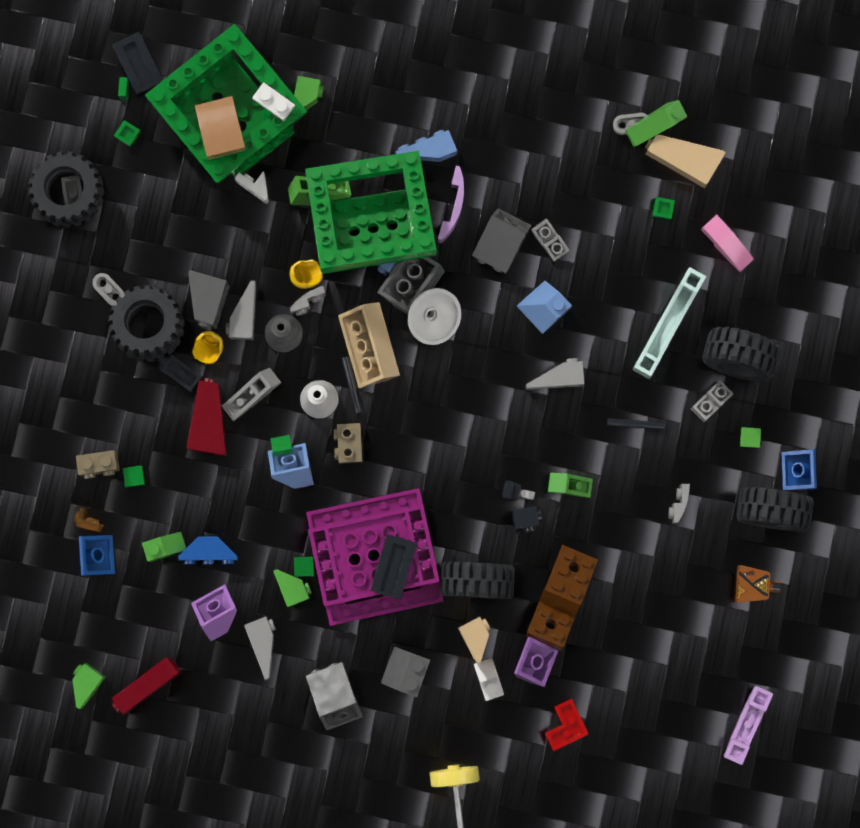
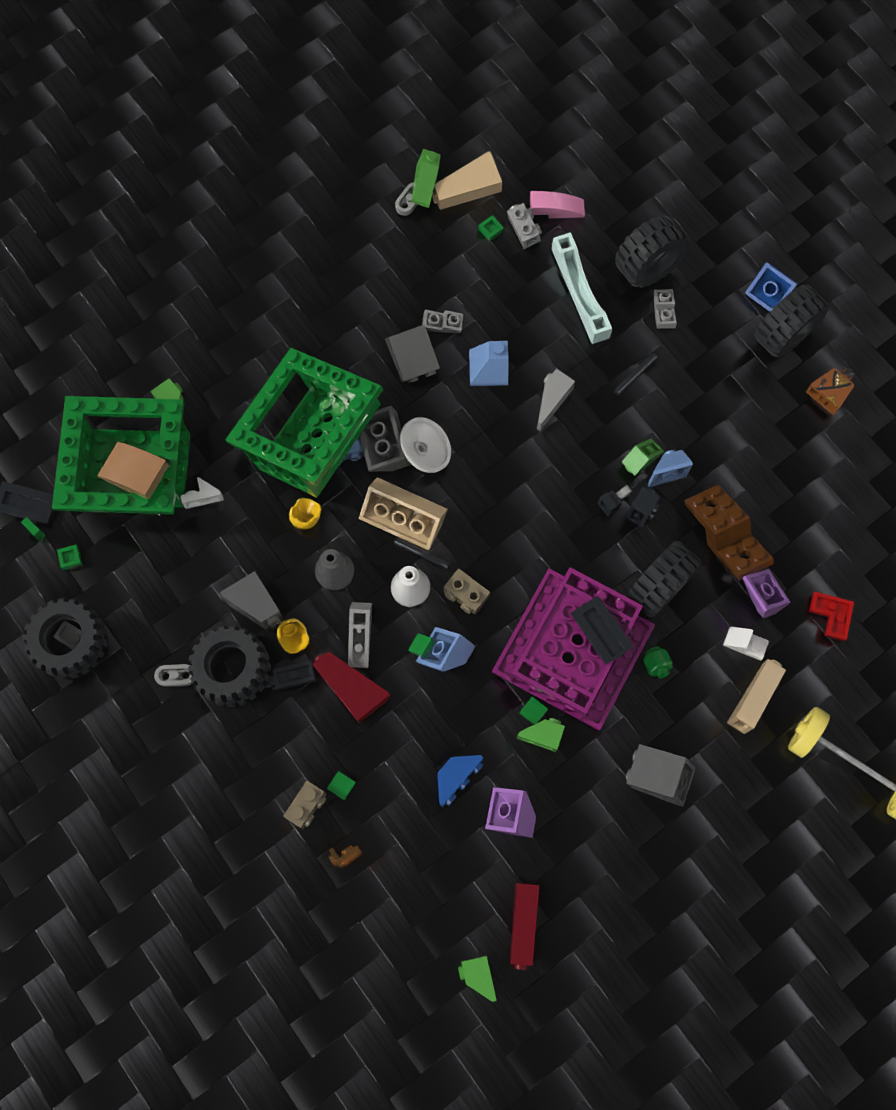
camera: 50 degrees left, 10 degrees down
blue slope [79,535,115,576] -> none
bright green slope [142,532,186,562] -> none
light grey slope [226,281,256,340] -> none
light grey slope [244,617,276,680] -> none
white plate [252,82,295,122] -> none
bright green slope [288,176,351,206] -> none
light grey slope [290,286,326,316] -> none
dark grey slope [381,647,430,697] -> none
medium blue slope [396,130,457,162] -> none
lavender slope [438,166,464,243] -> none
tan slope [458,617,490,663] -> none
light grey slope [669,484,690,523] -> none
bright green tile [740,427,761,448] -> none
none -> light grey brick [507,203,542,249]
none -> green head [643,647,673,678]
none -> medium blue slope [648,450,693,487]
none -> tan slope [727,659,786,734]

